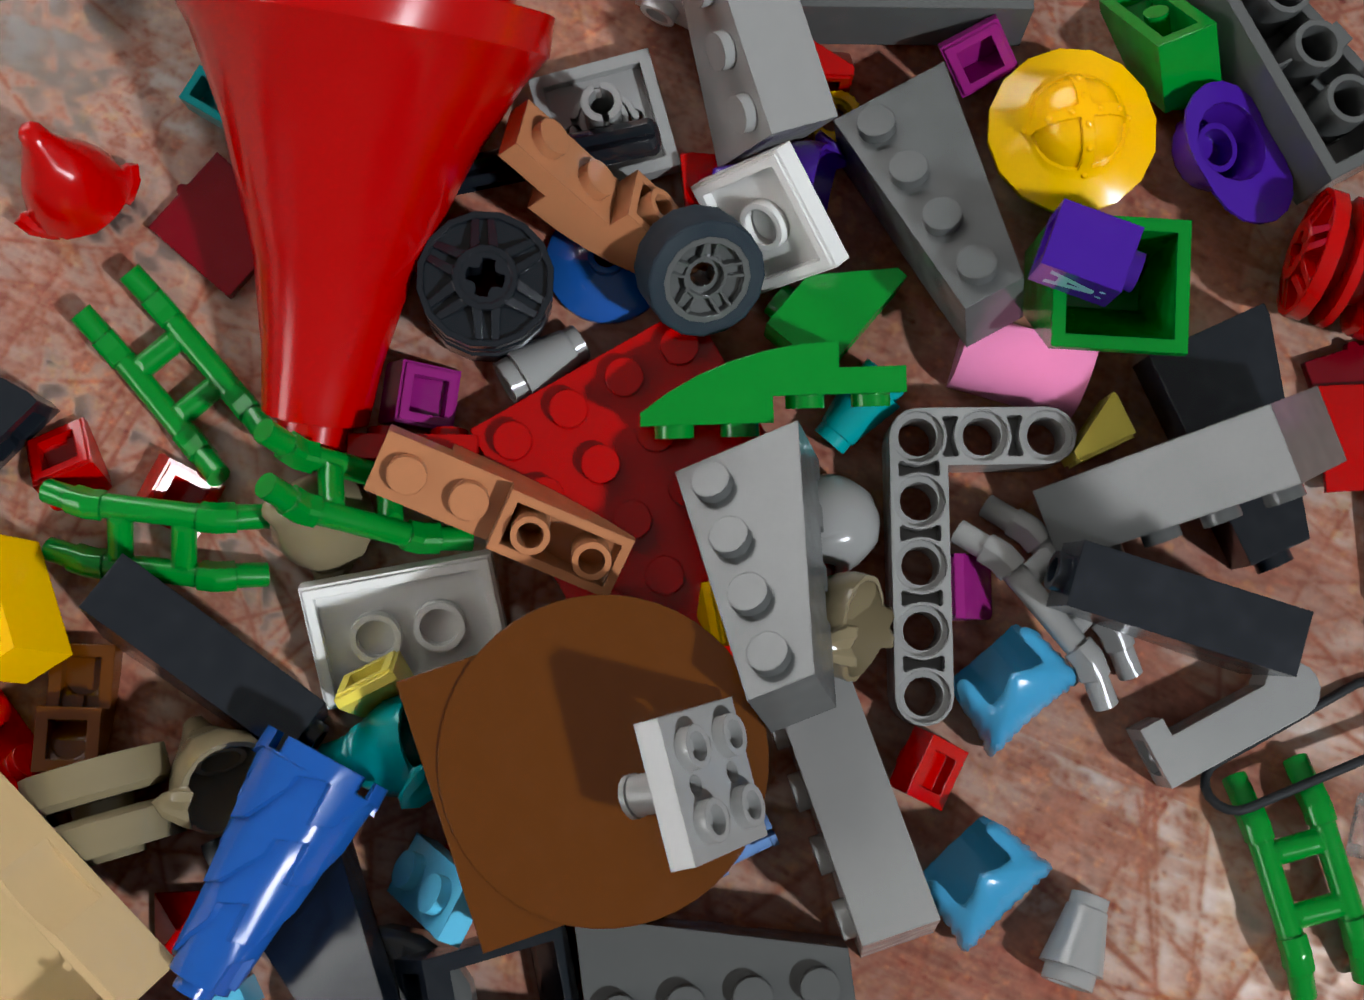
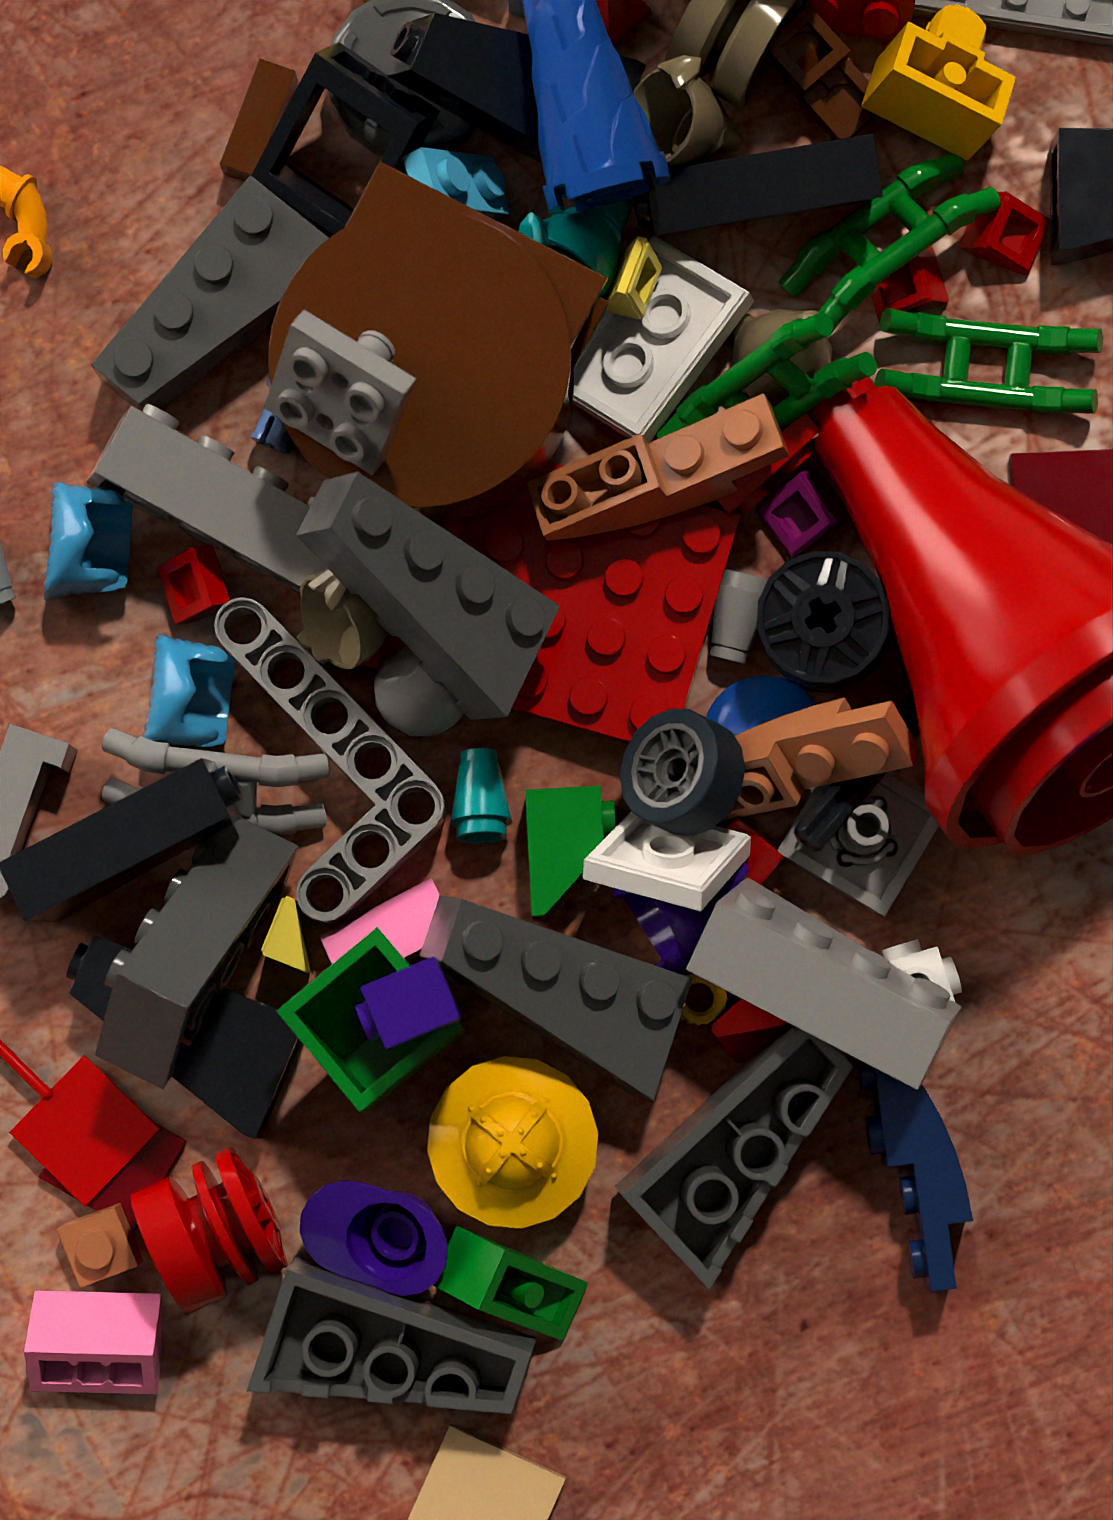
camera: 140 degrees right, 0 degrees up
green slope [640,340,907,439] -> none
magenta slope [937,14,1019,98] -> none
magenta slope [951,553,992,621] -> none

